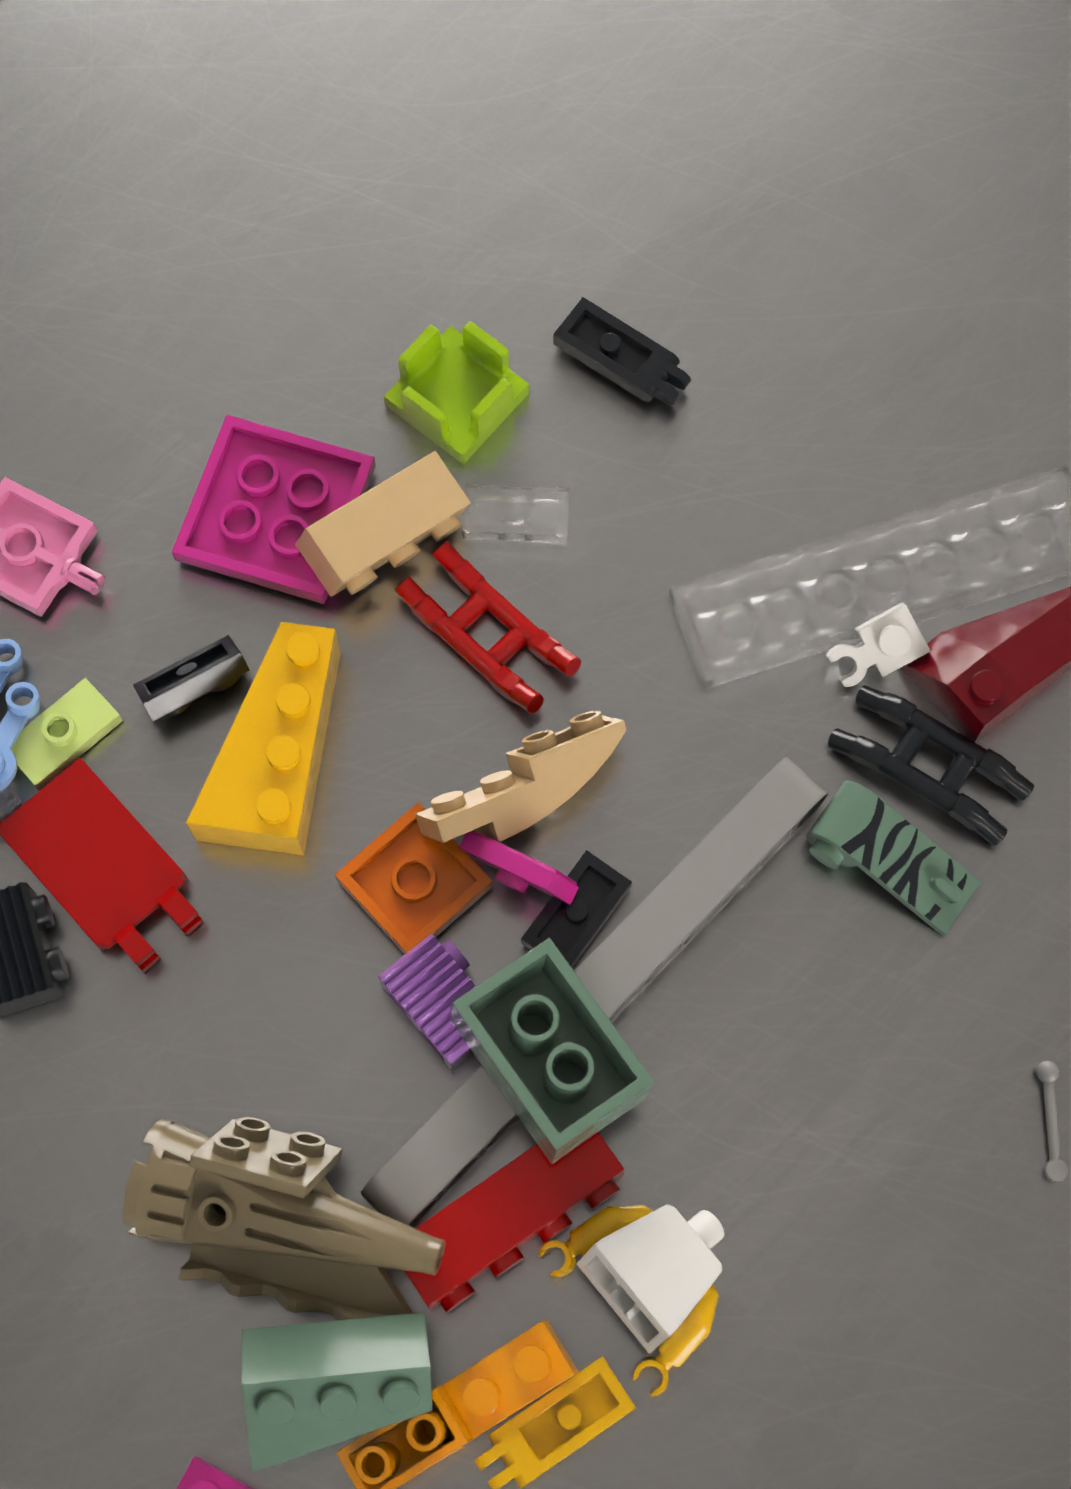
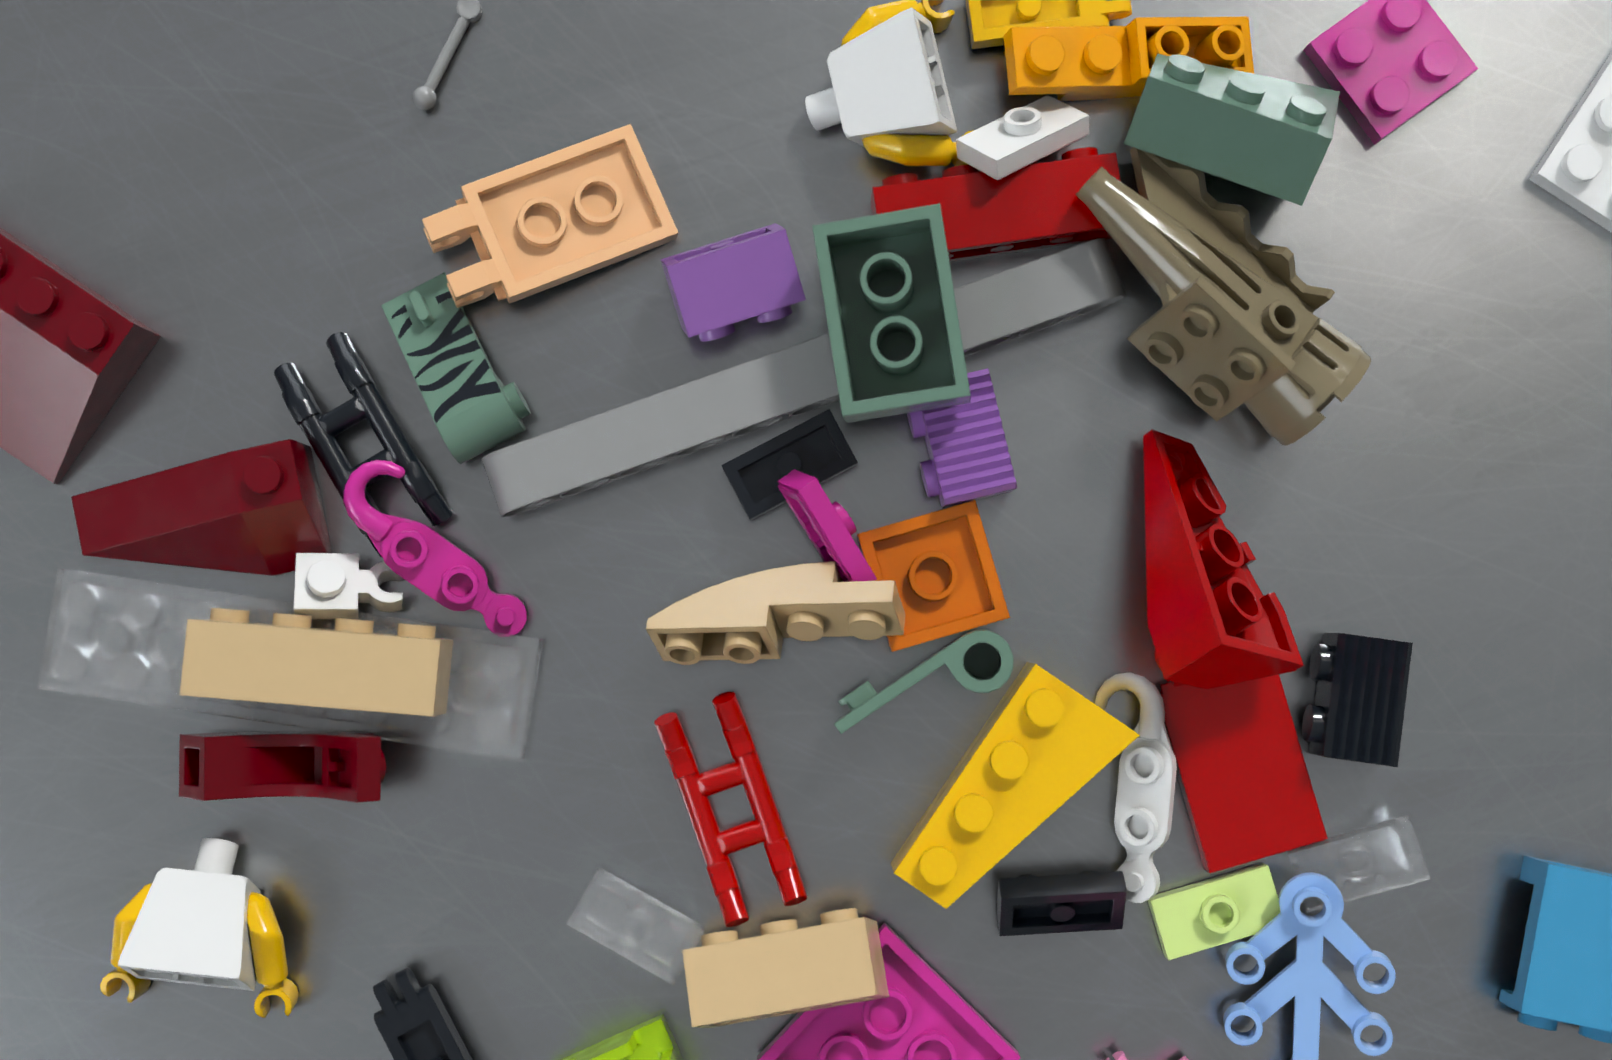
camera: 150 degrees left, 15 degrees up
none -> white torso [100,838,299,1018]
none -> dark red arch [179,731,386,803]
none -> tan brick [180,608,453,717]
none -> dark pink piece [343,460,527,637]
none -> light nougat tile [422,124,678,308]
none -> medium lavender brick [661,223,806,342]
none -> sand green door [834,629,1014,734]
none -> white plate [956,95,1089,180]
none -> white piece [1095,672,1177,903]
none -> red wedge [1143,429,1304,690]

